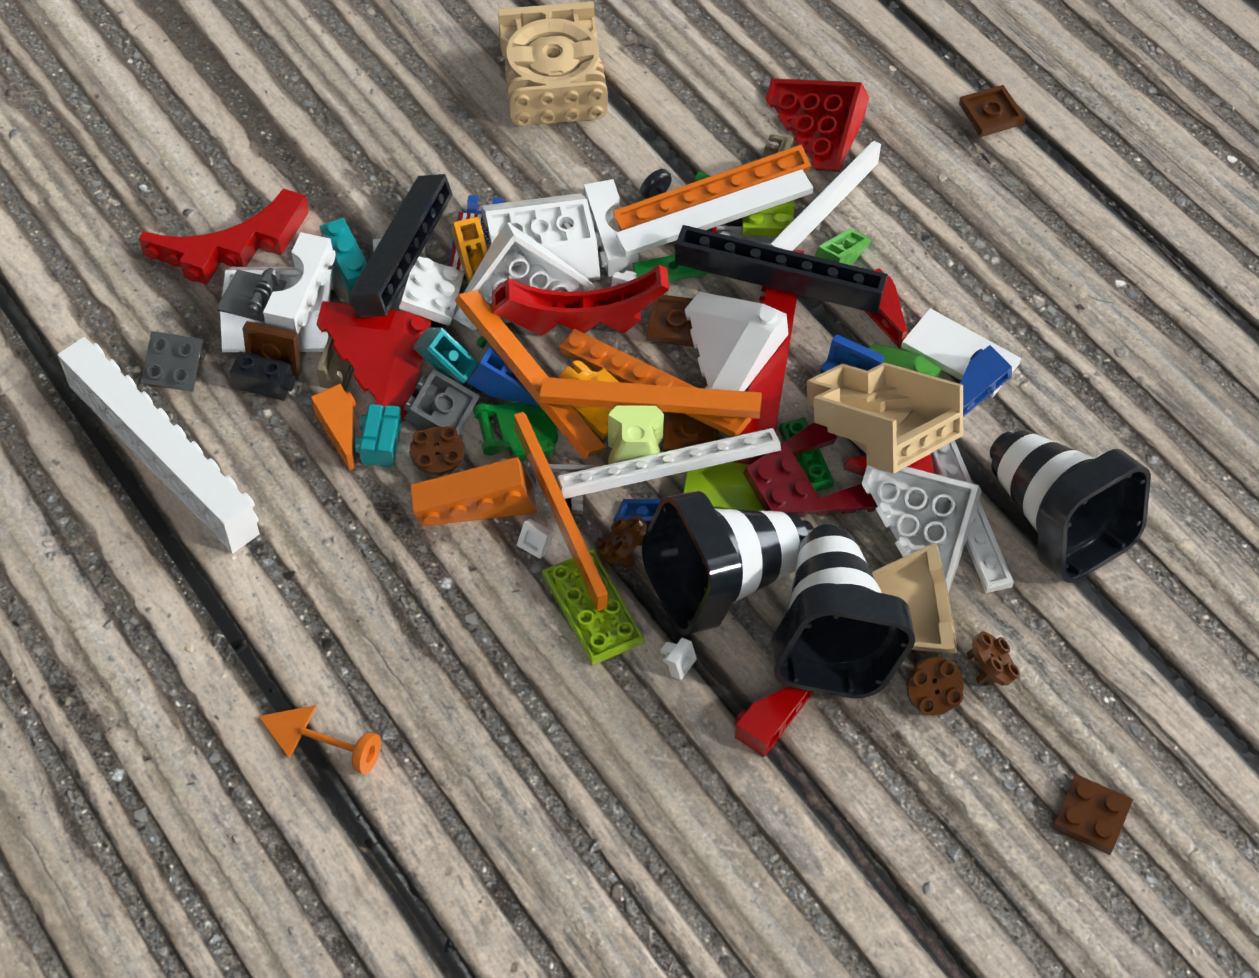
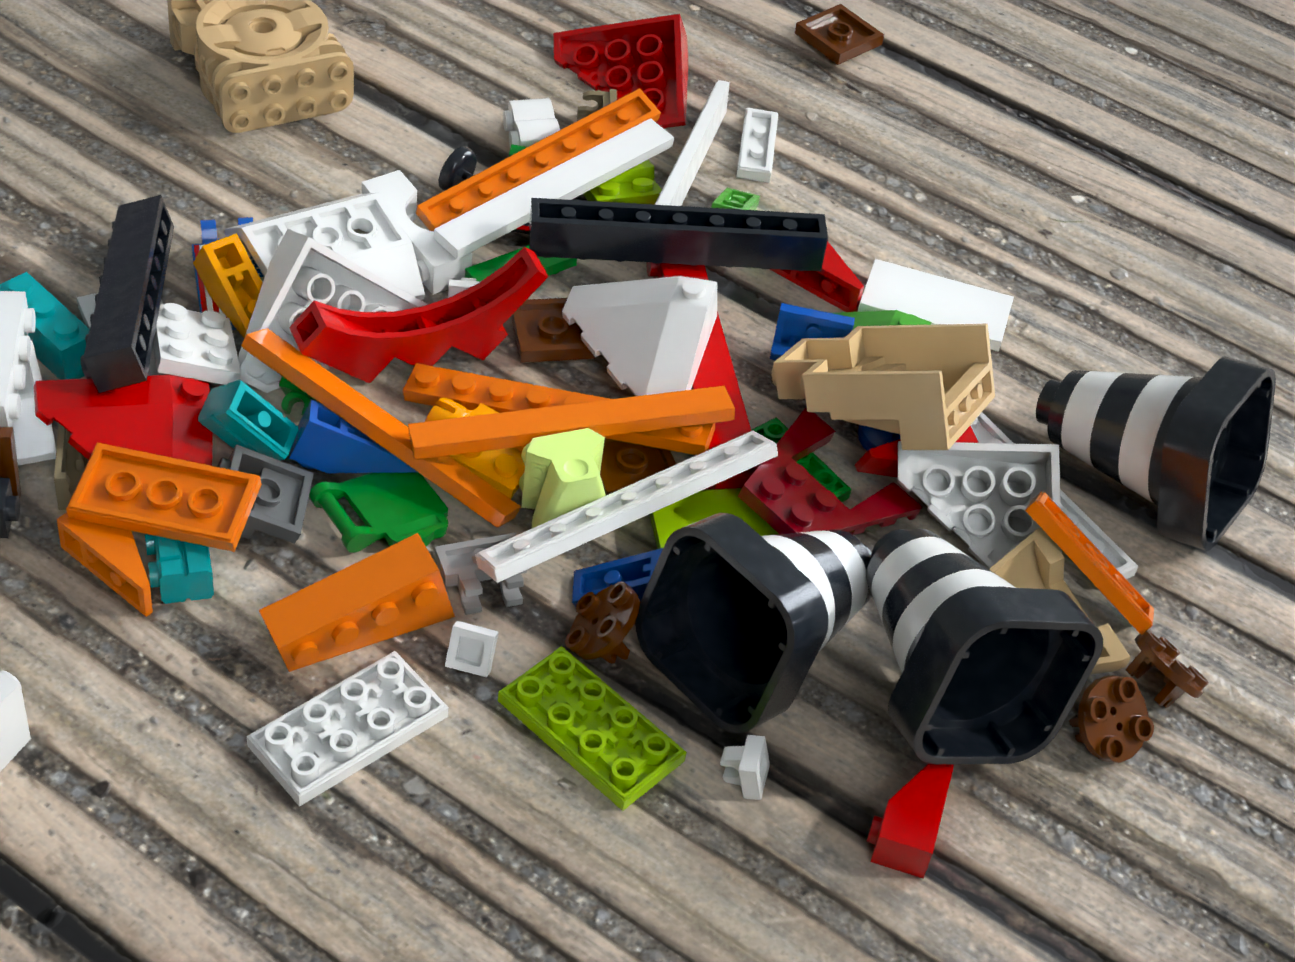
camera: 25 degrees left, 10 degrees down
reddish brown plate [409,426,465,475] -> none
orange tile [514,412,608,611] -> none
blue slope [960,345,1012,417] -> none
none -> orange tile [66,442,262,552]
none -> white tile [247,651,449,807]
none -> white brick [503,98,560,148]
none -> white tile [736,108,778,183]
none -> orange tile [1025,491,1154,635]

